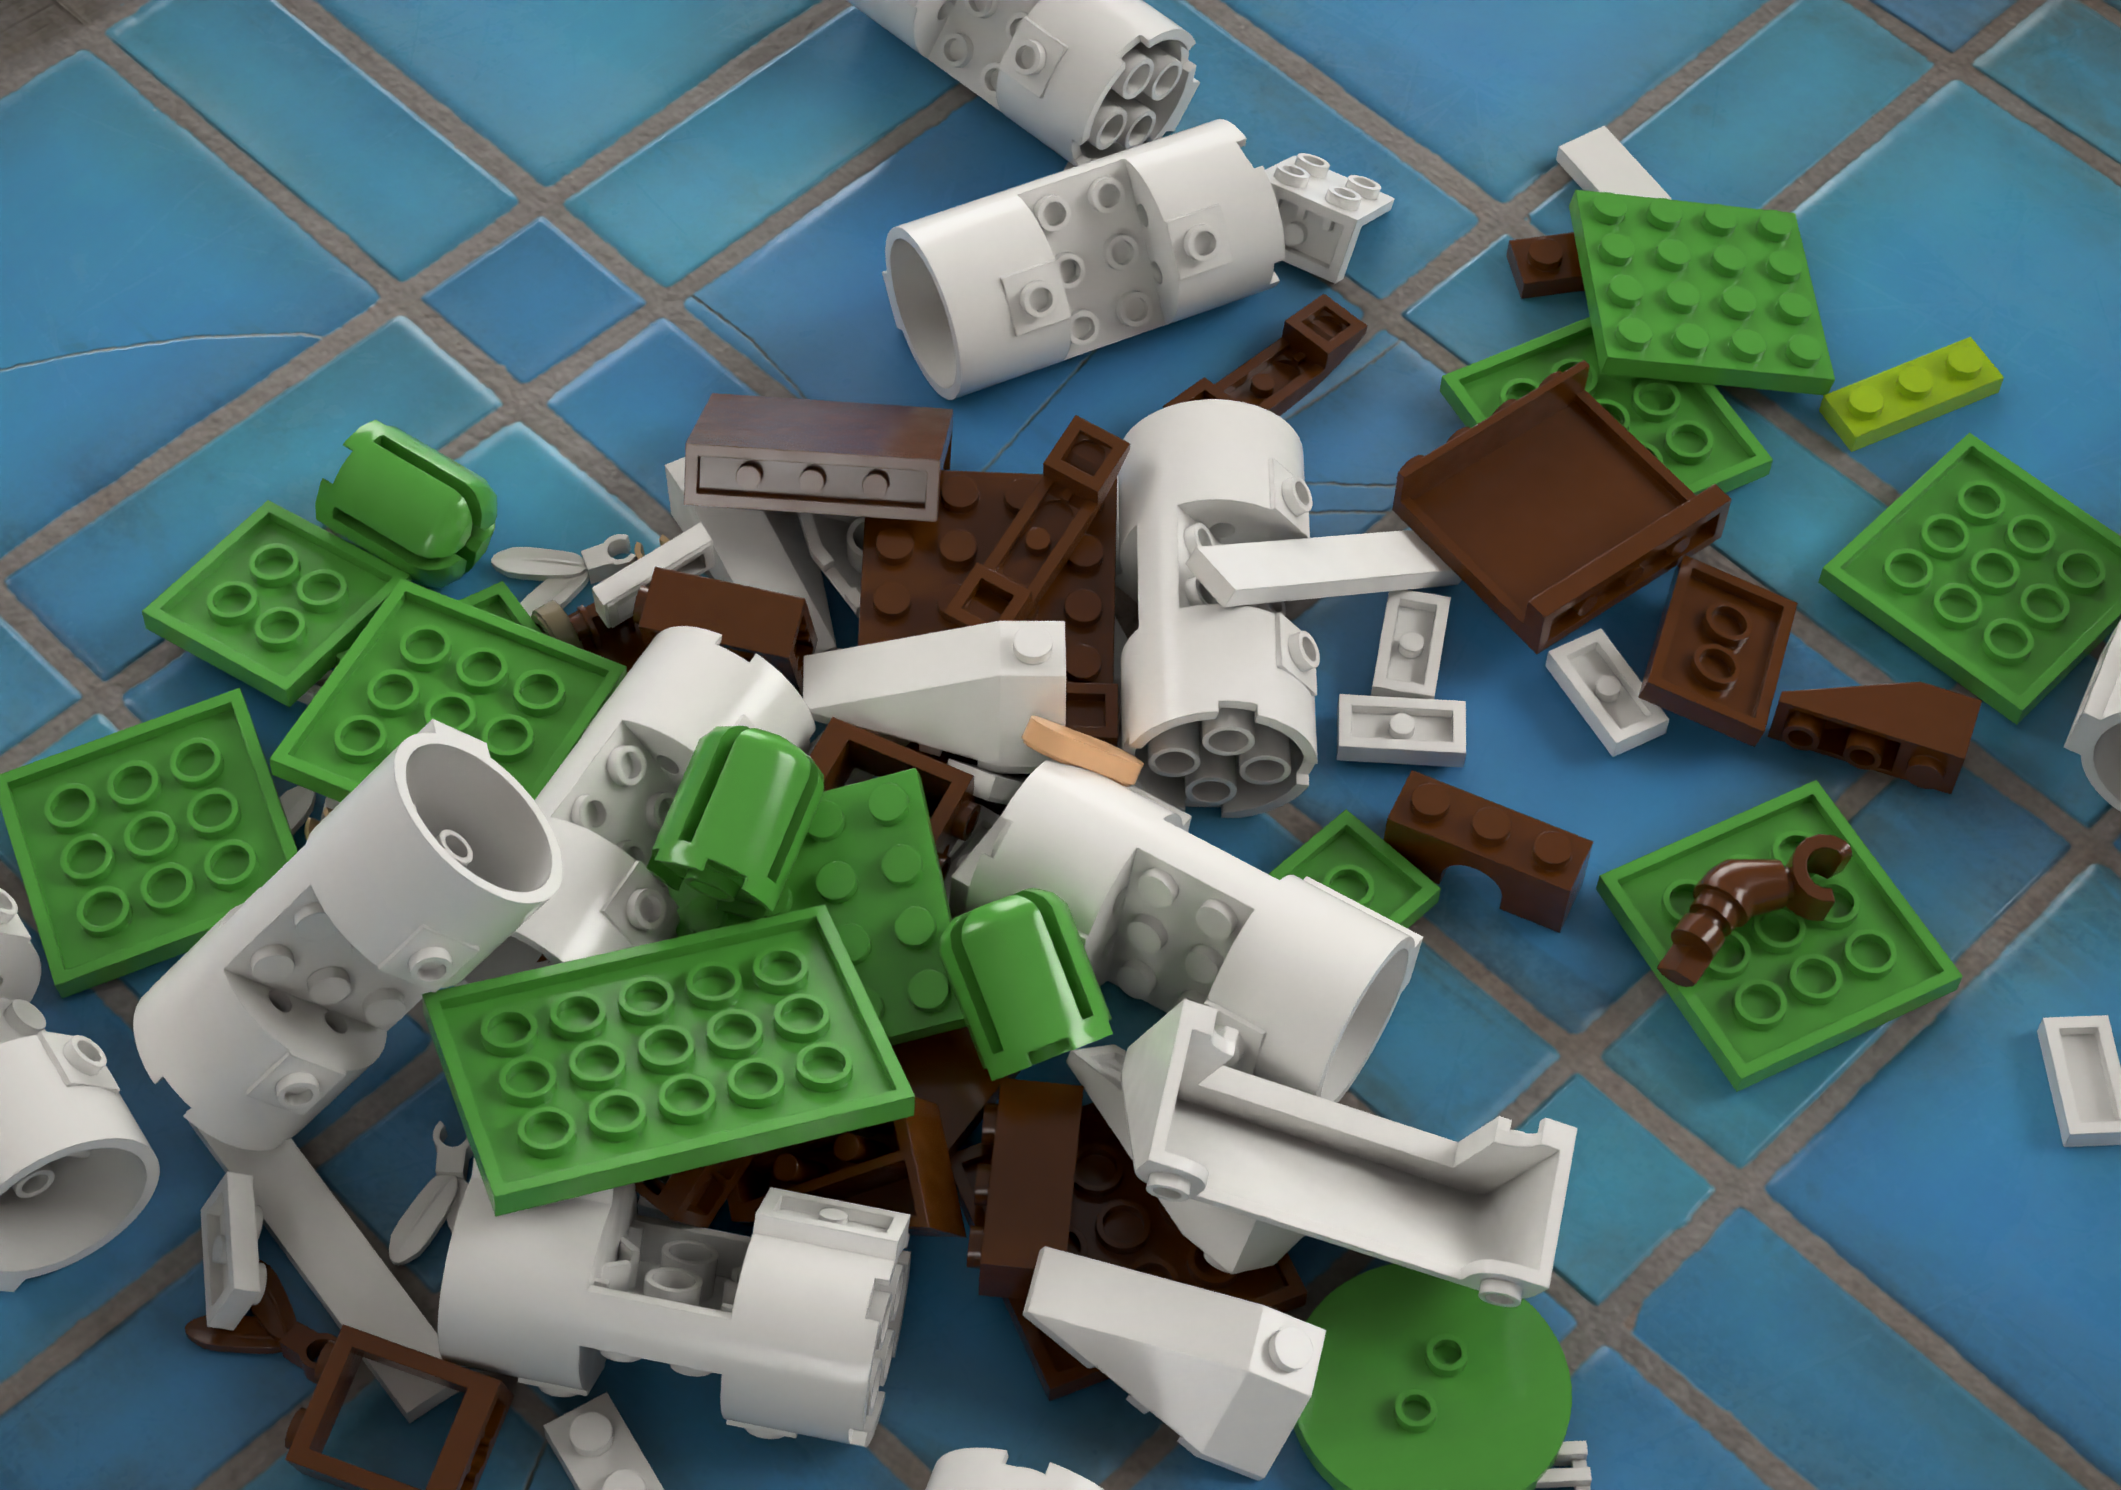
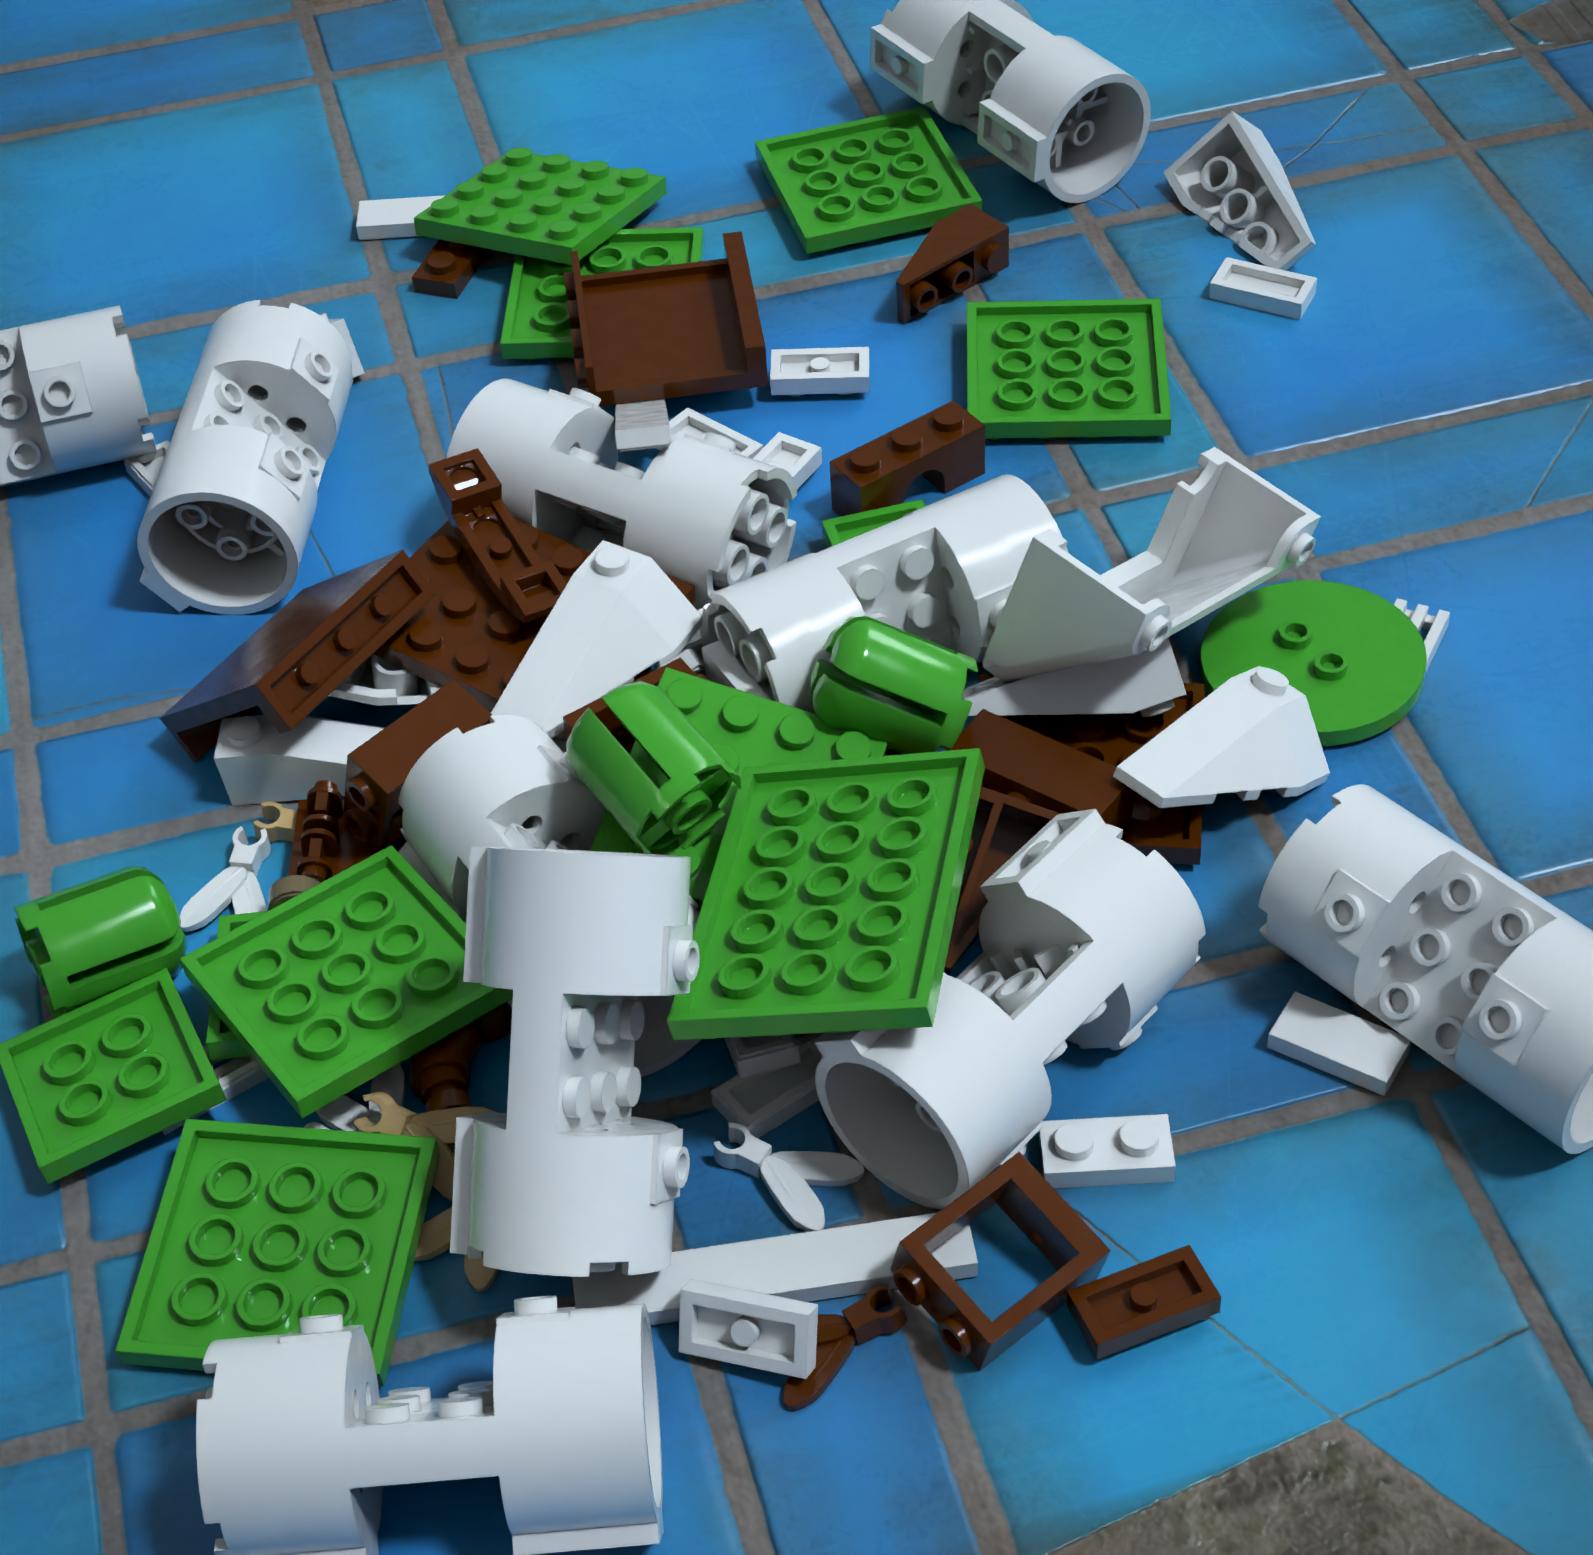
camera: 55 degrees left, 10 degrees down
white tile [592,522,715,628] -> none
light nougat tile [1021,716,1144,787] -> none
reddish brown slope [1163,294,1368,416] -> none
reddish brown plate [1638,555,1798,747] -> none
reddish brown piece [1657,834,1853,987] -> none
lime plate [1819,336,2004,452] -> none

